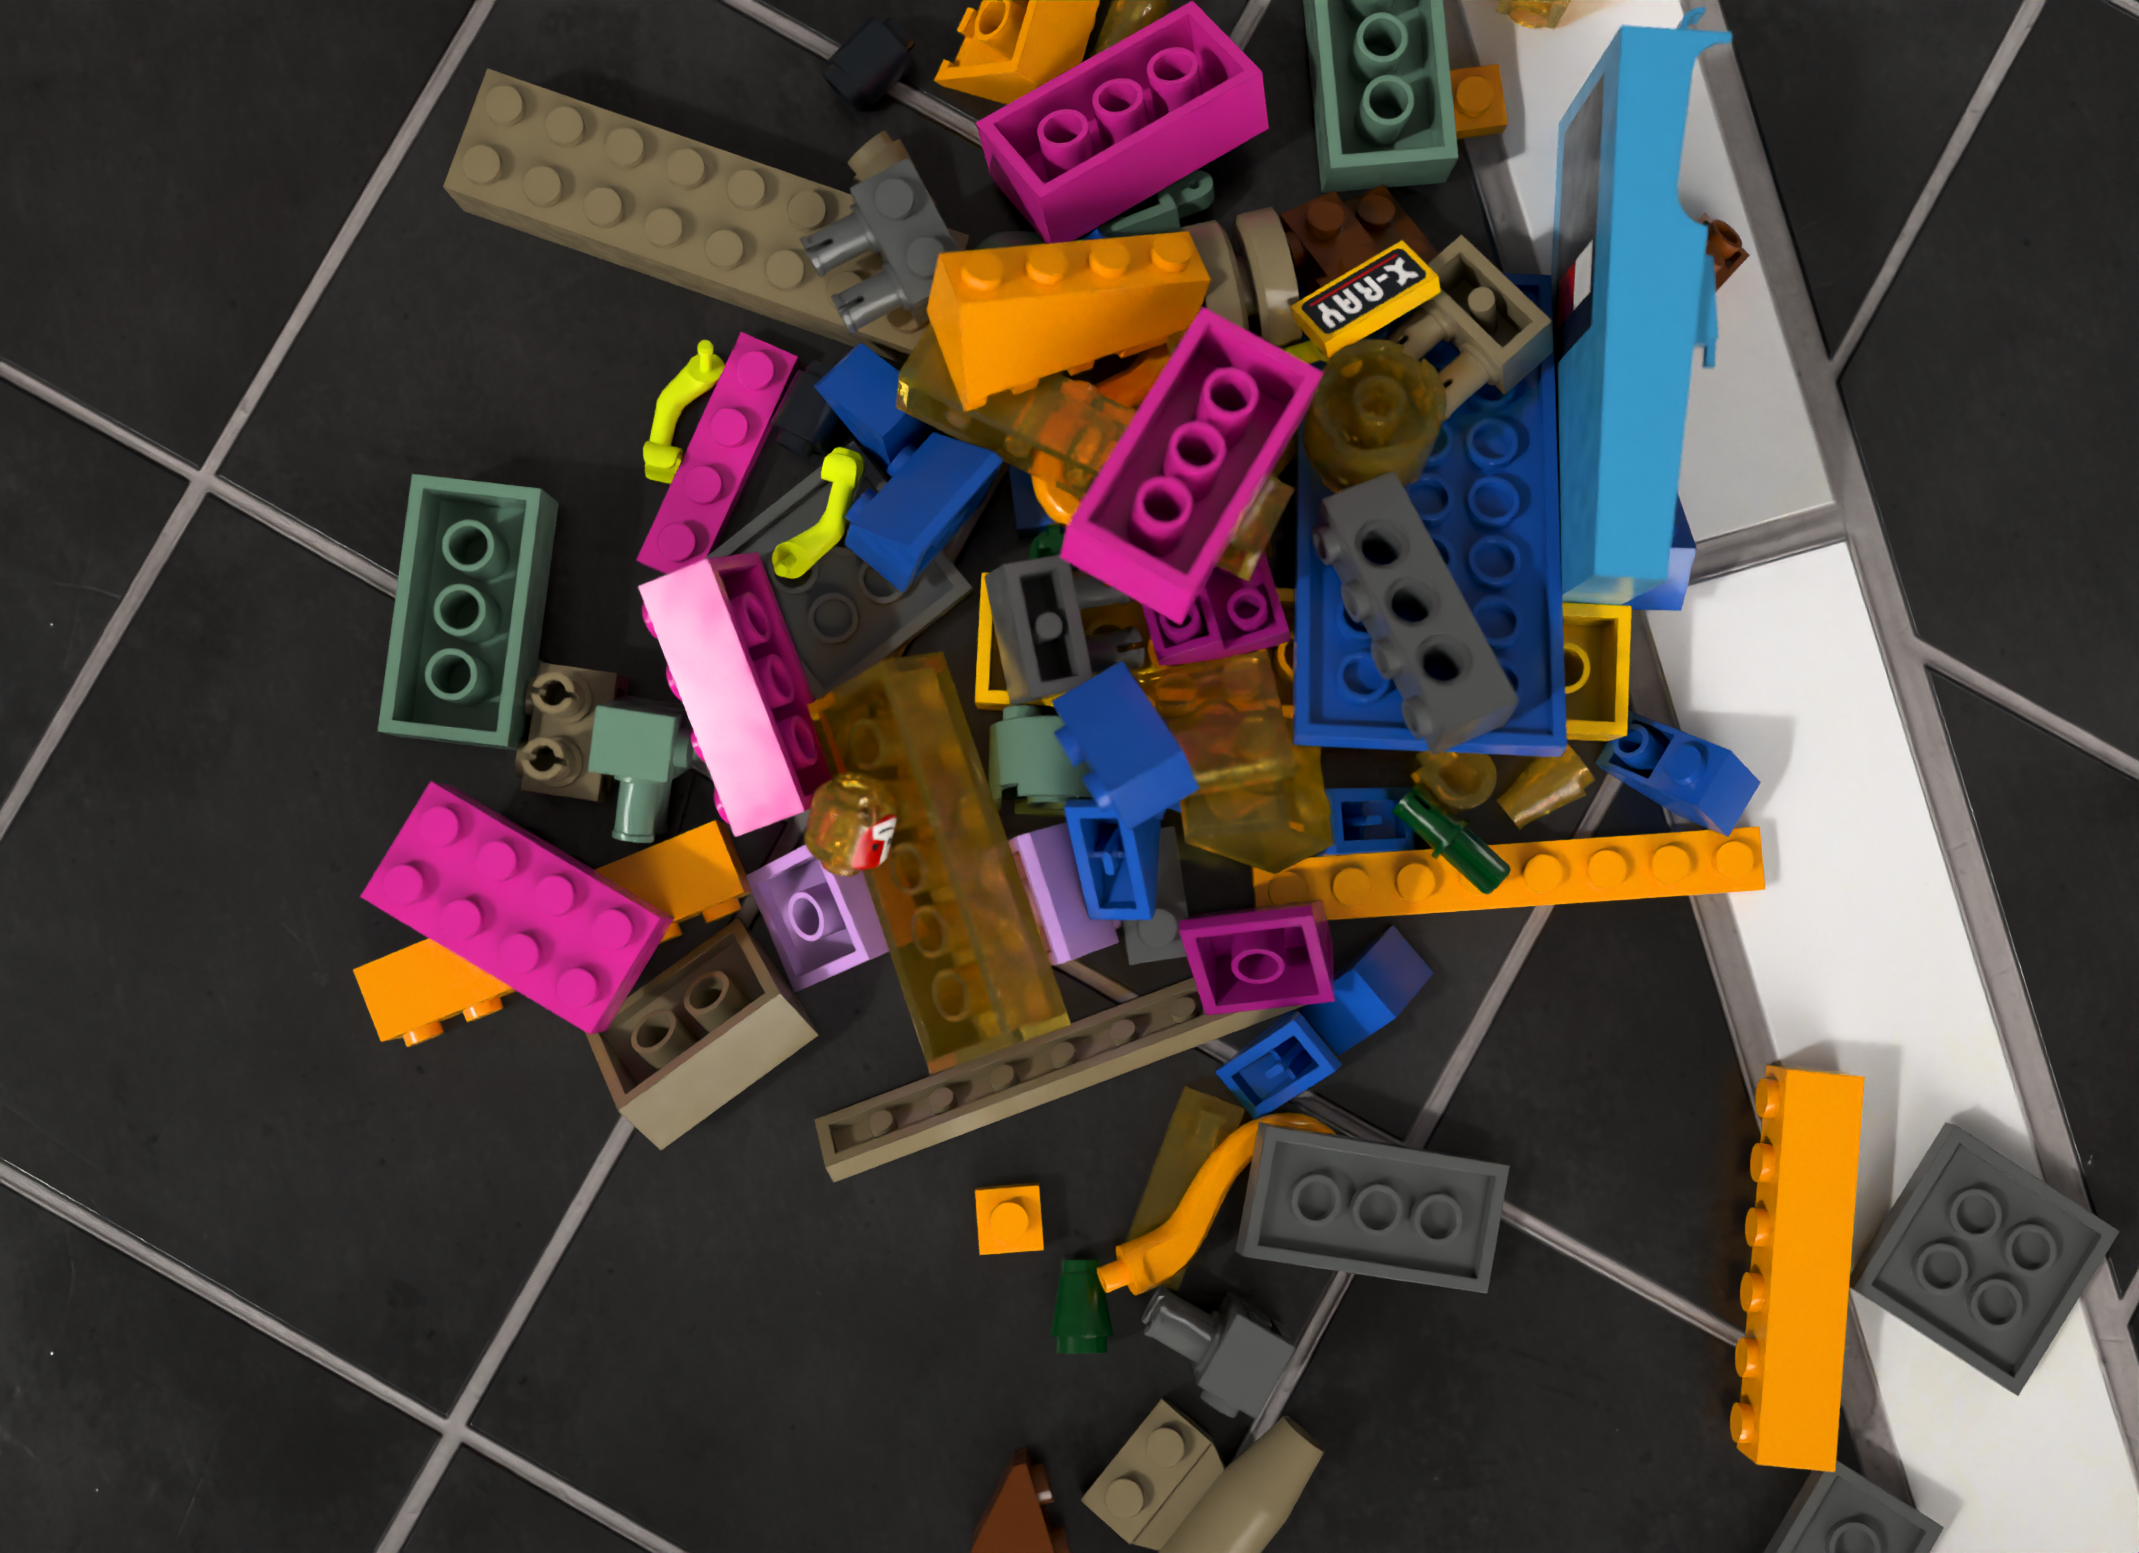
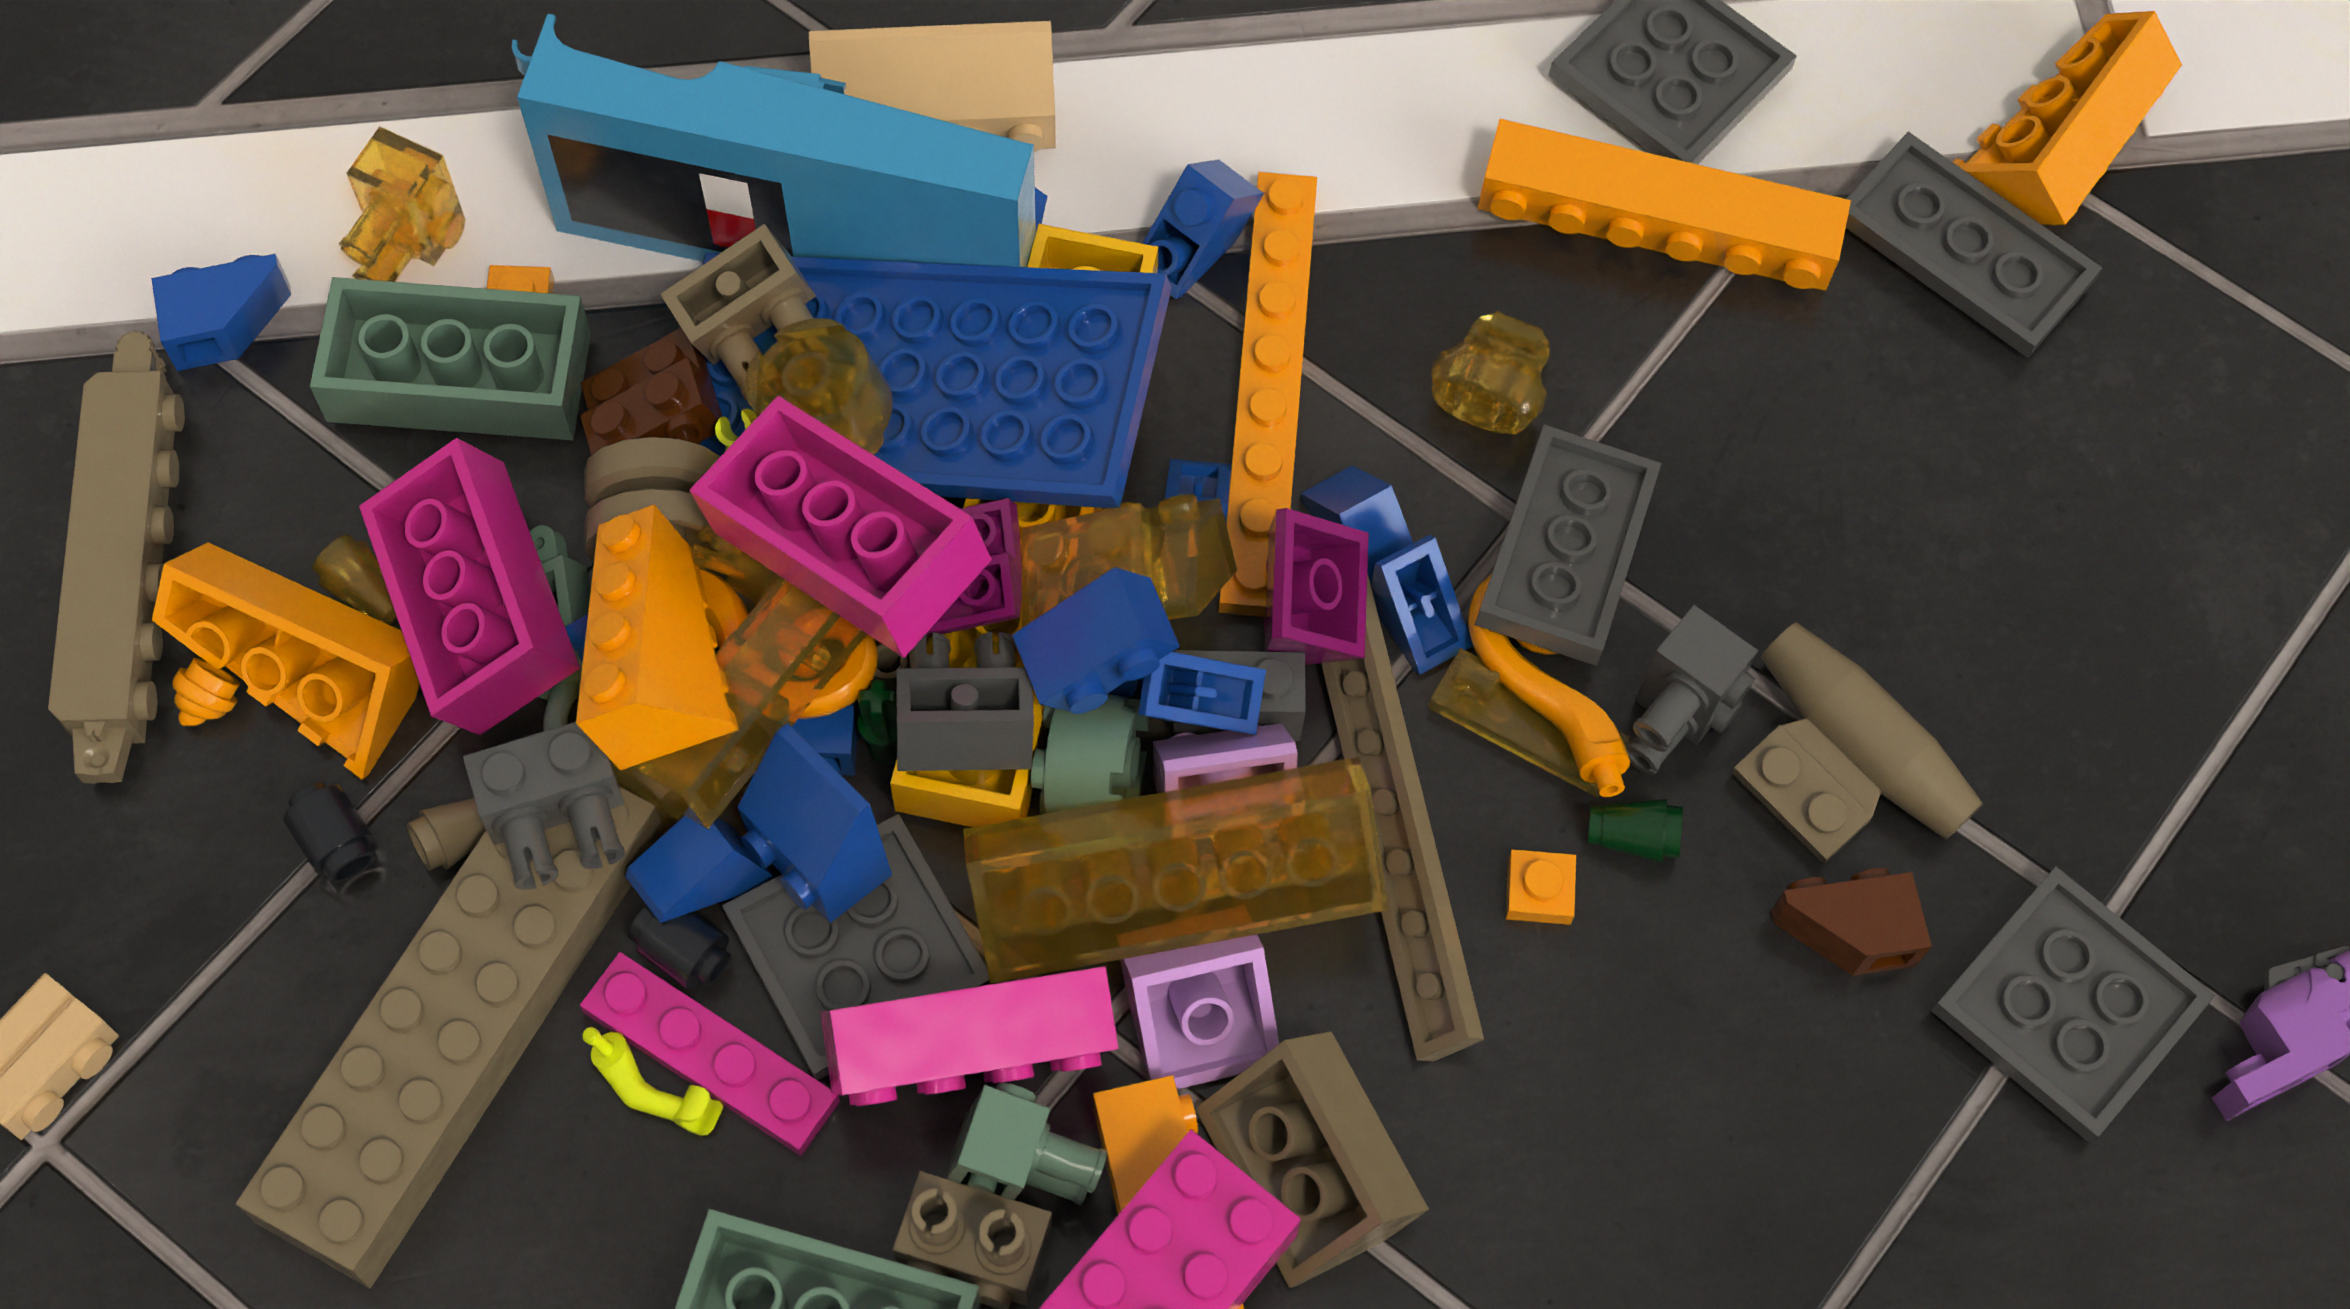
camera: 80 degrees left, 20 degrees down
neon yellow piece [772,447,865,579] -> none
clear yellow head [804,772,898,877] -> none
tile [1291,240,1441,359] -> none
dark grey brick [1311,470,1519,755] -> none
dark green axle [1392,782,1511,895] -> none
clear yellow plate [1411,751,1497,814] -> none
clear yellow cone [1496,744,1596,830] -> none
none -> tan slope [809,21,1056,152]
none -> clear yellow piece [1431,312,1550,435]

